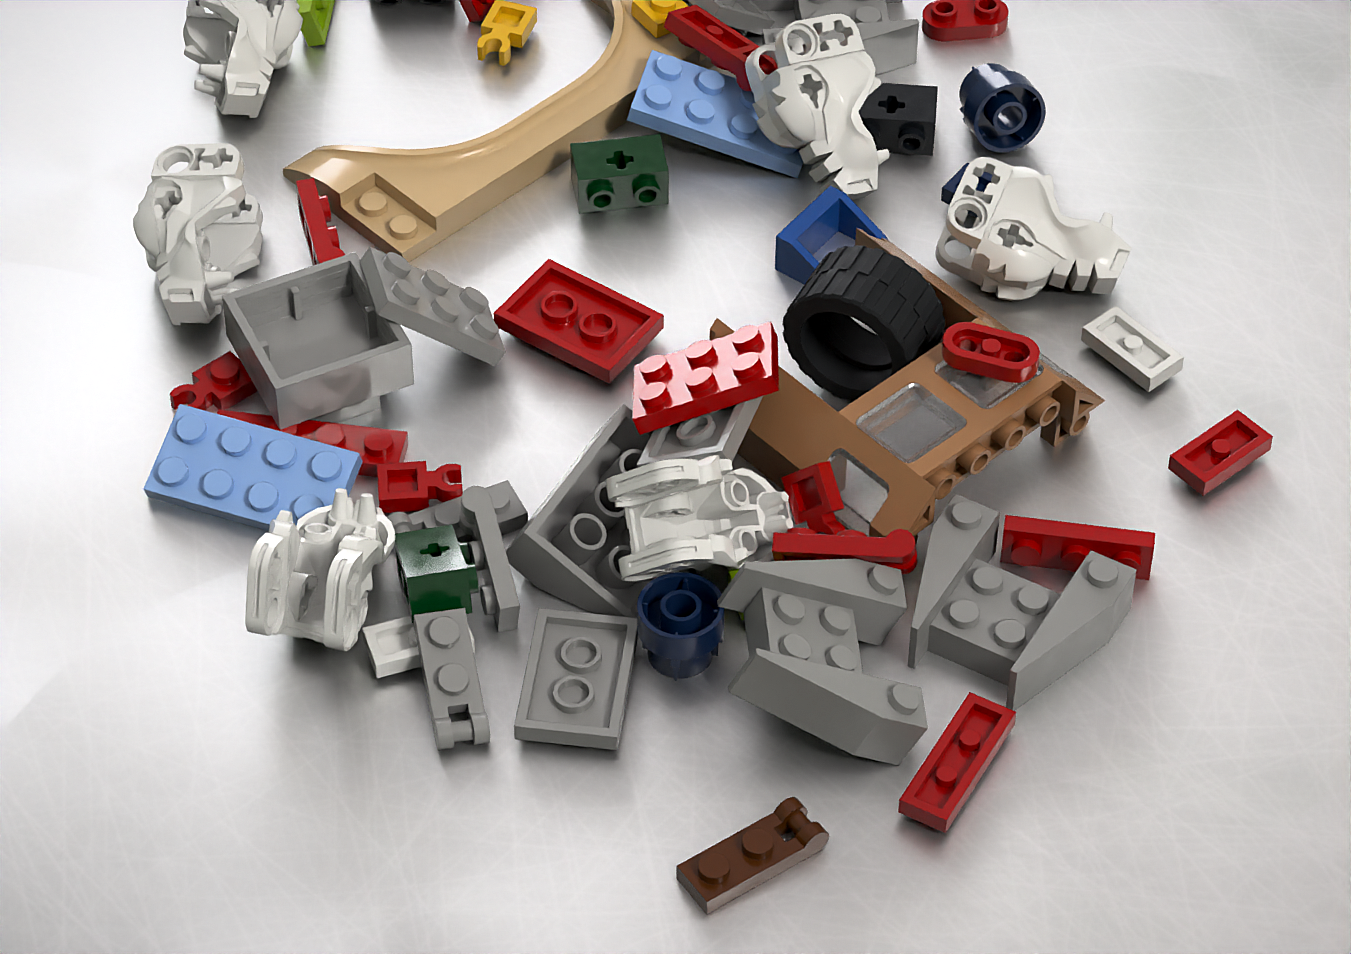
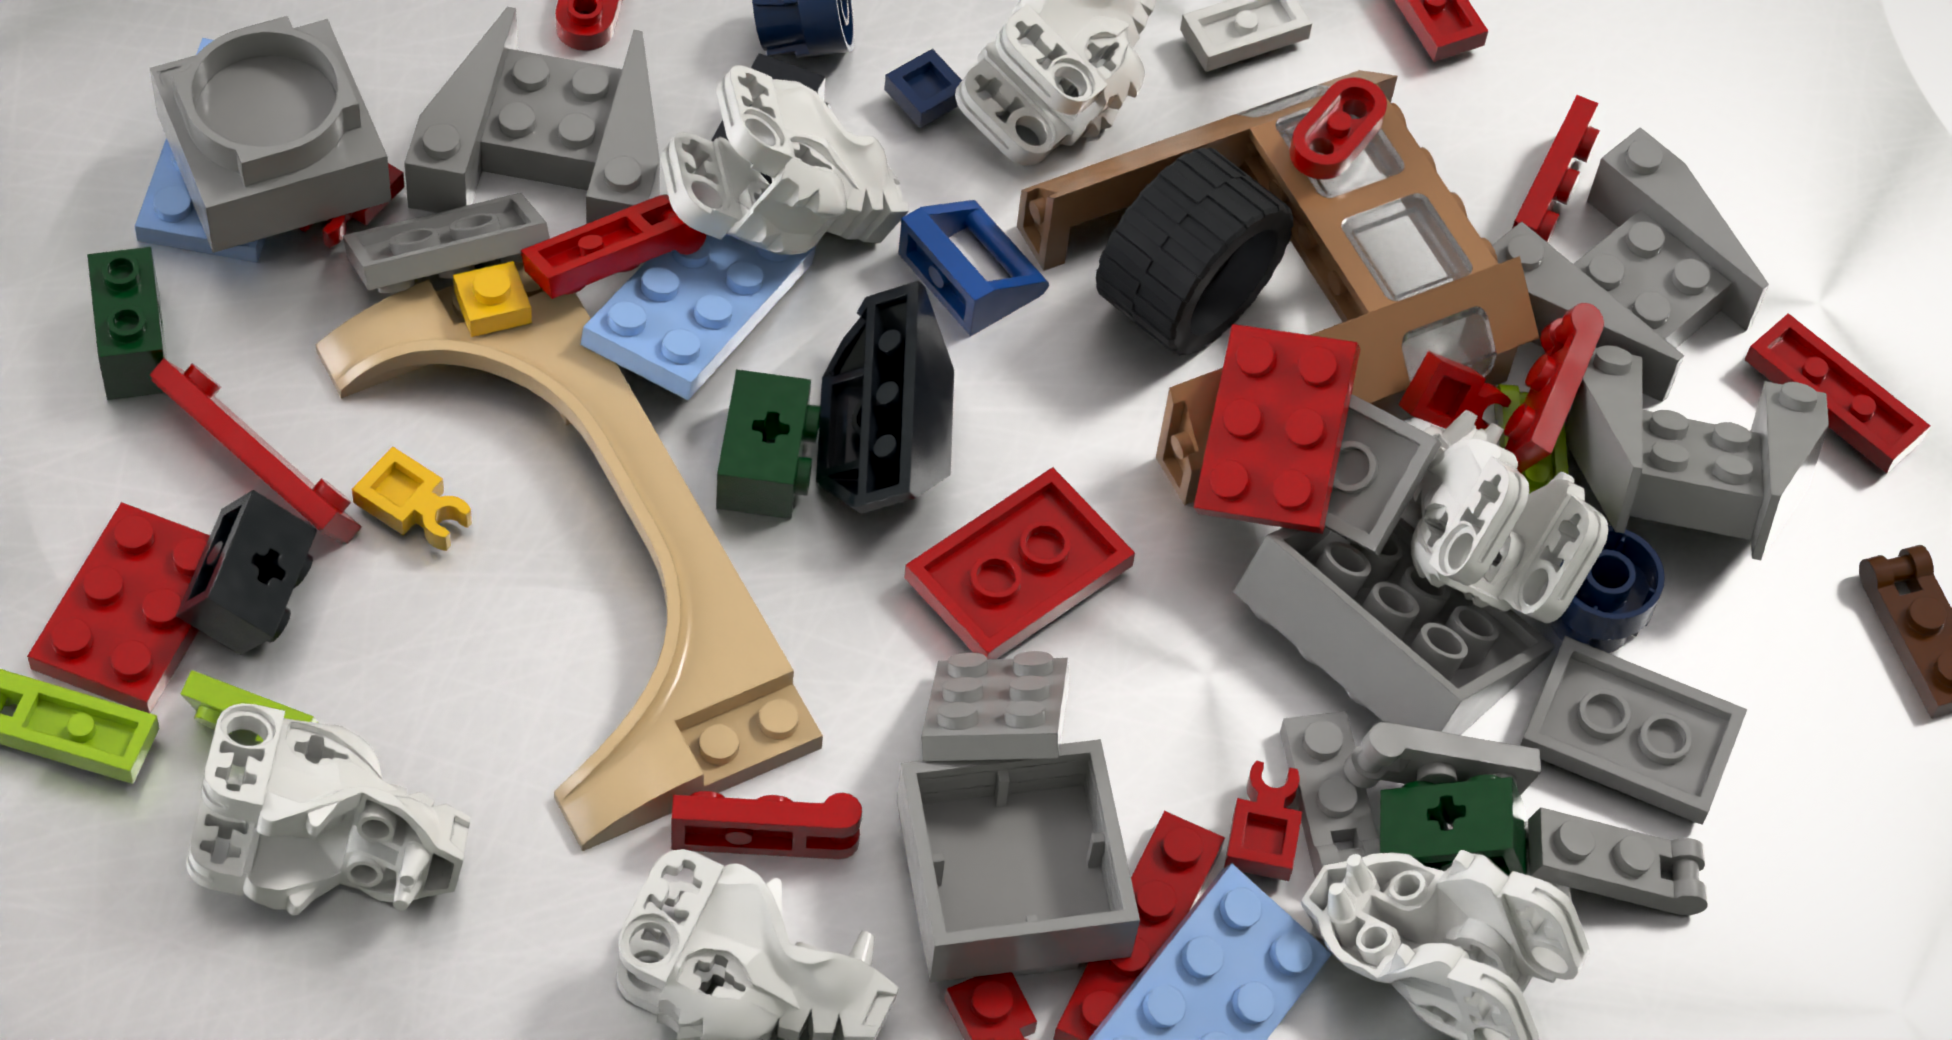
camera: 80 degrees left, 10 degrees up
none -> black wedge [816,280,954,514]

